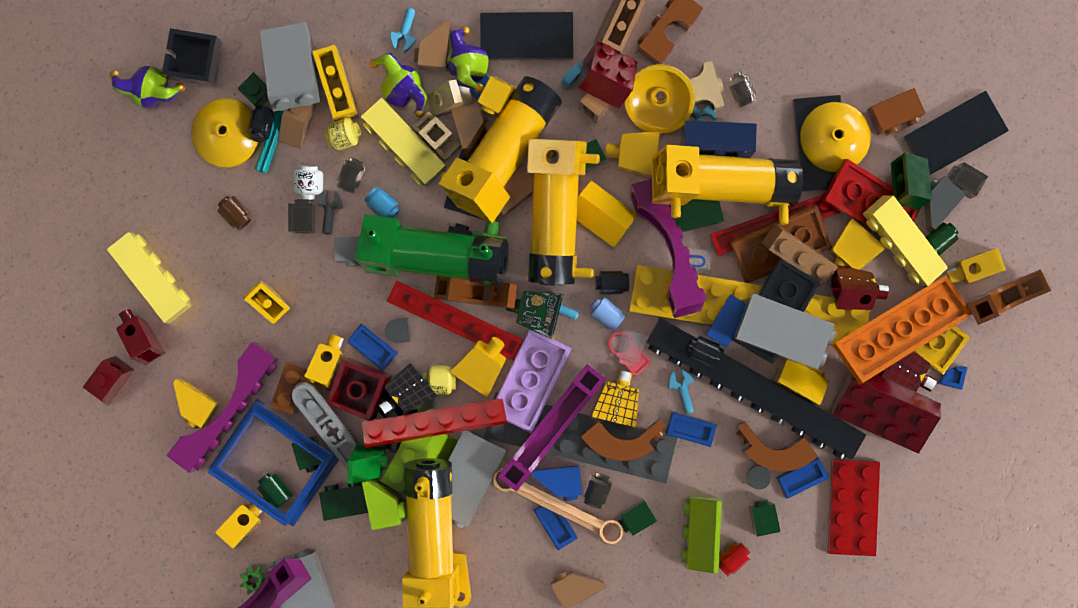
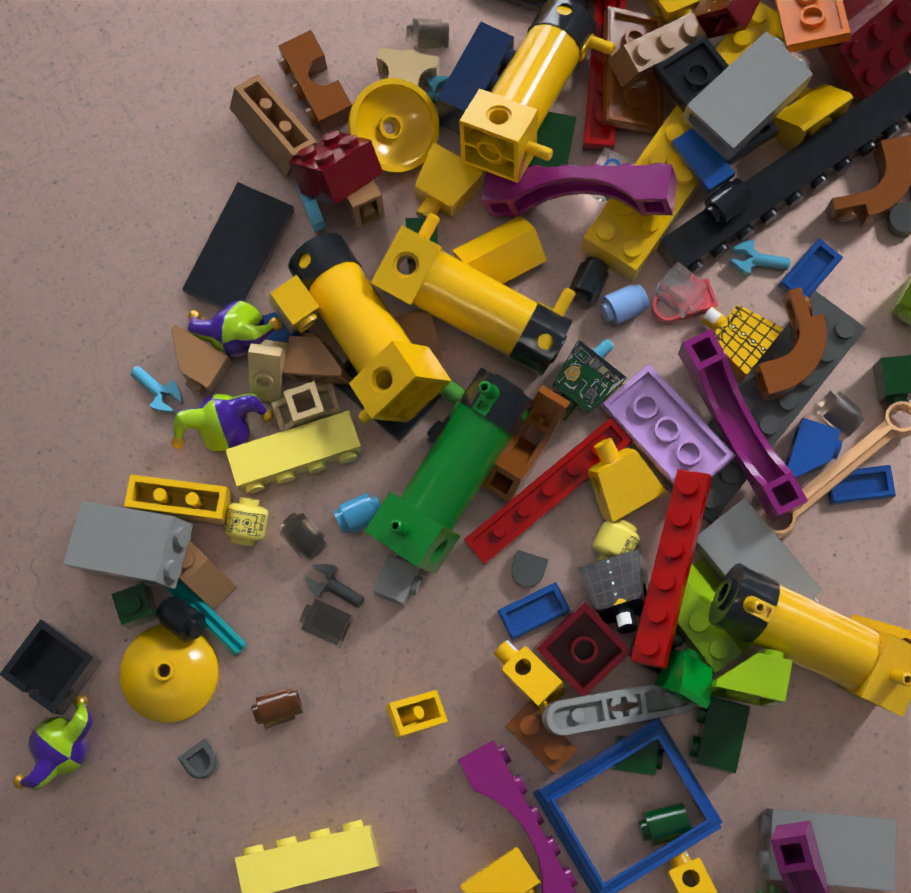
camera: 65 degrees left, 10 degrees down
white head [293,165,323,199] -> none
none -> dark grey tile [178,738,219,779]

